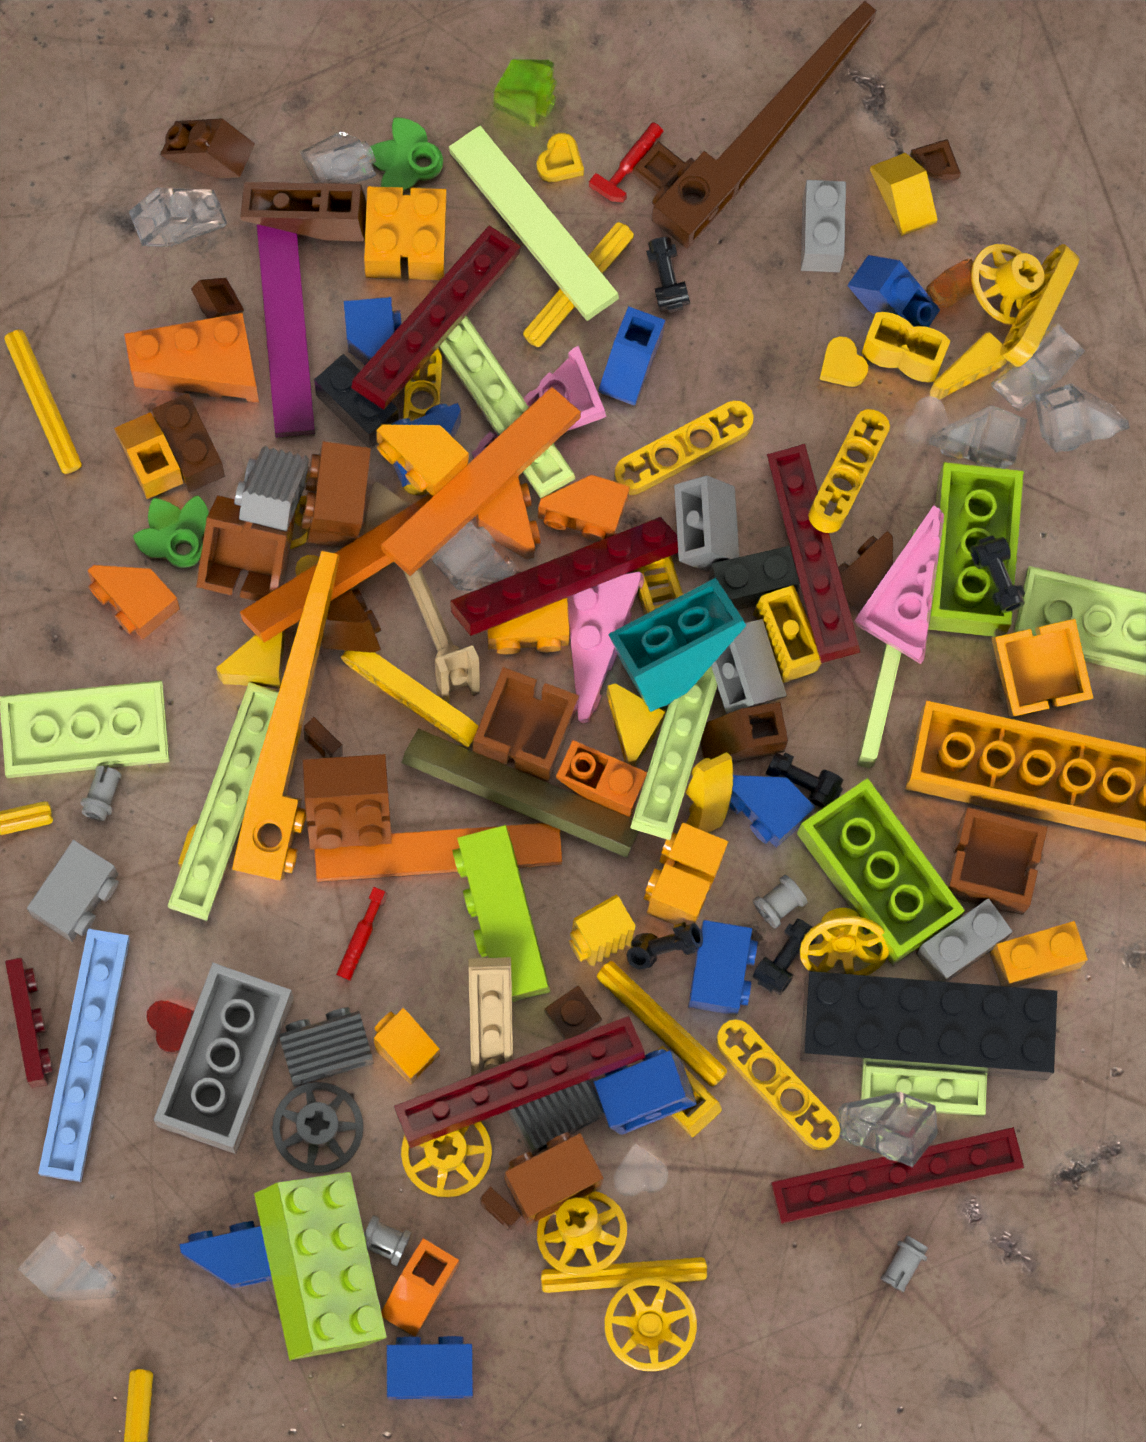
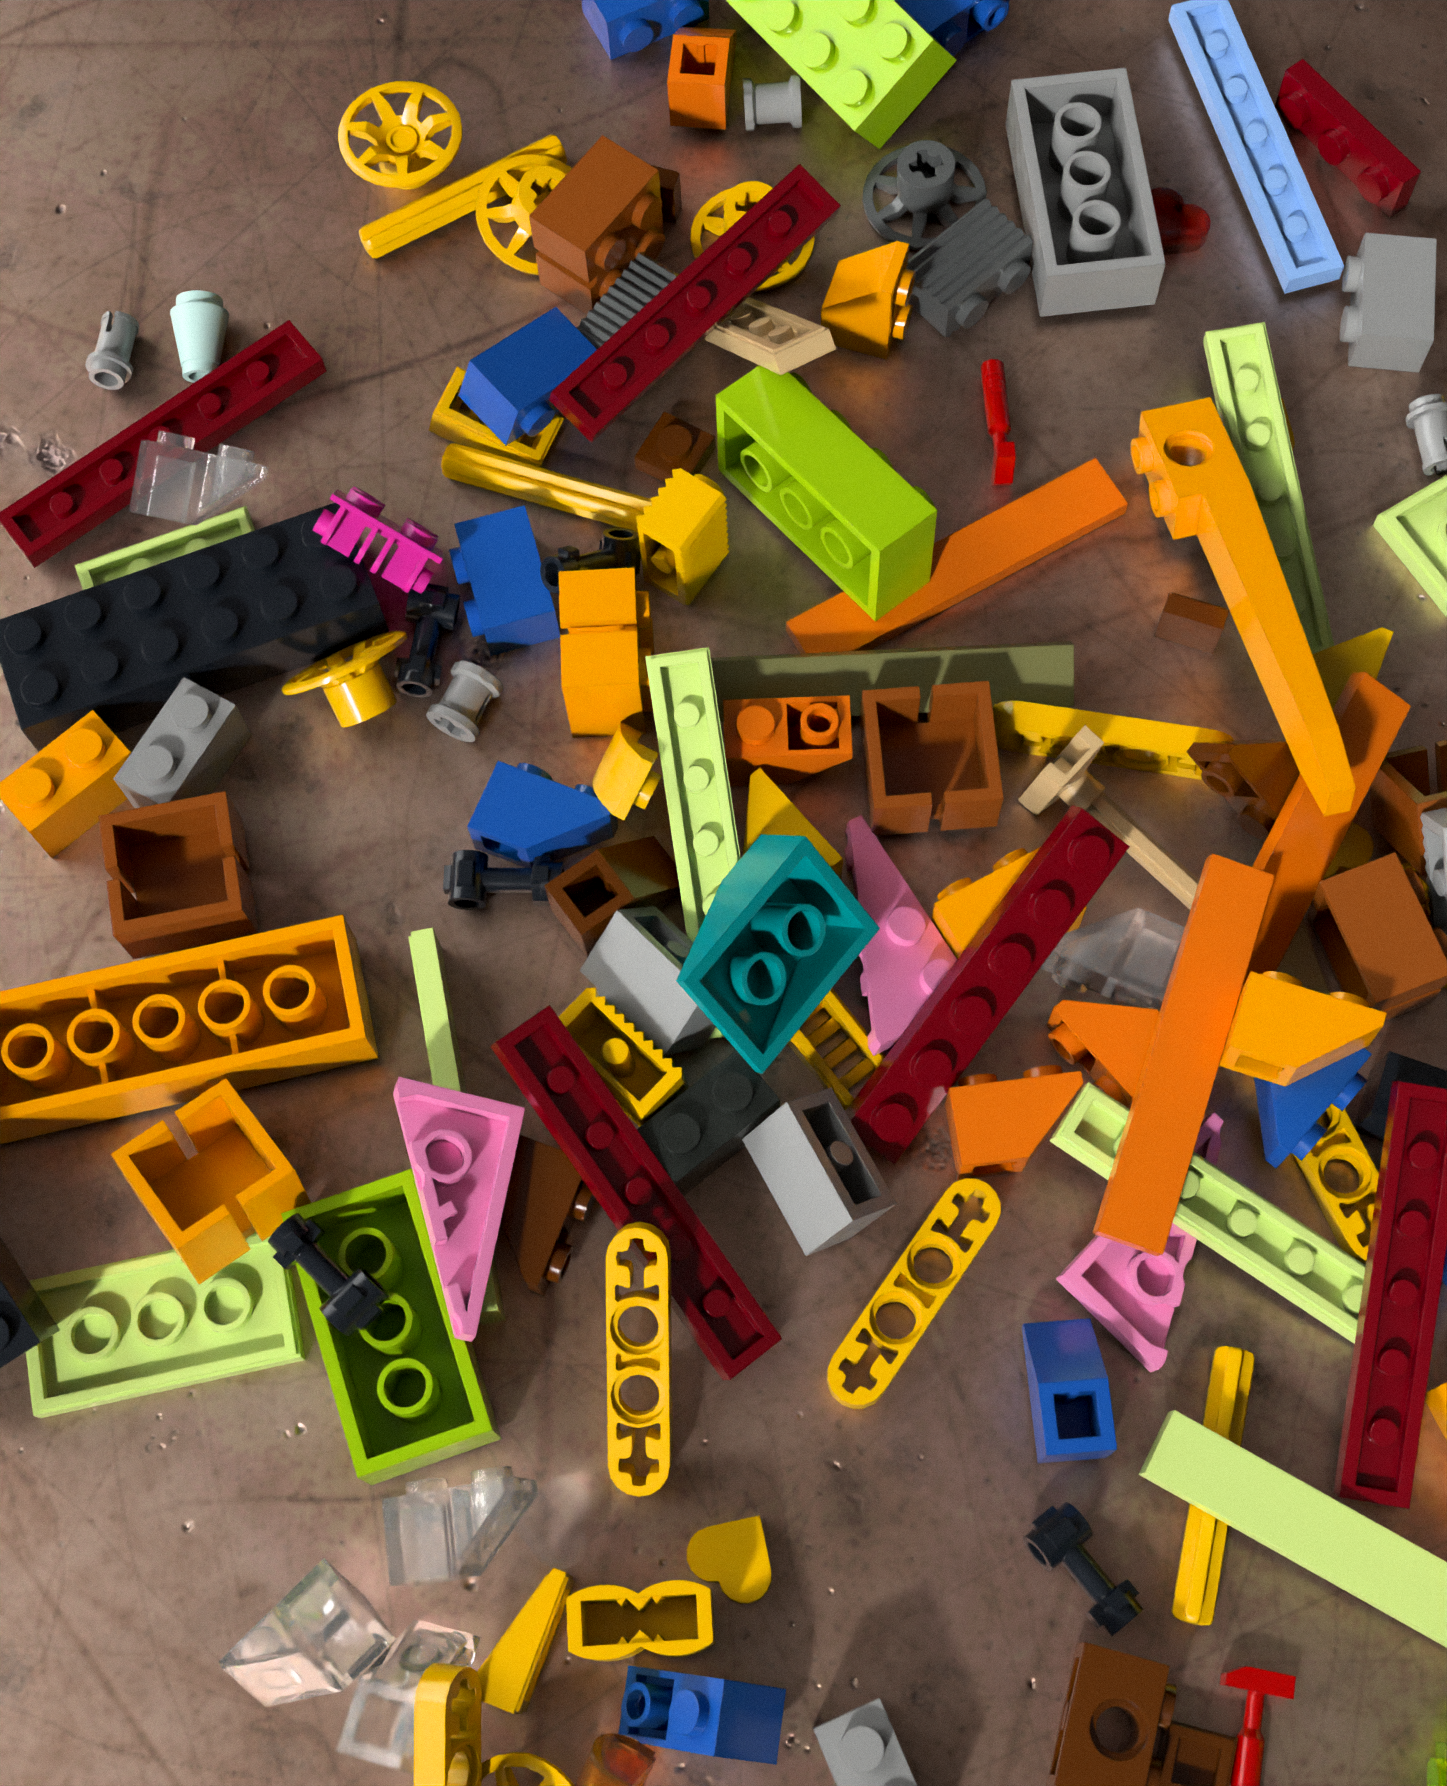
camera: 165 degrees right, 5 degrees down
dark orange piece [303,754,392,849] -> none
yellow tile [536,133,584,183] -> none
clear tile [614,1144,668,1197] -> none
yellow beam [716,1019,840,1151] -> none
lime brick [797,778,965,966] -> none
none -> light aqua cone [170,290,229,383]
none -> dark pink hinge [313,486,443,594]

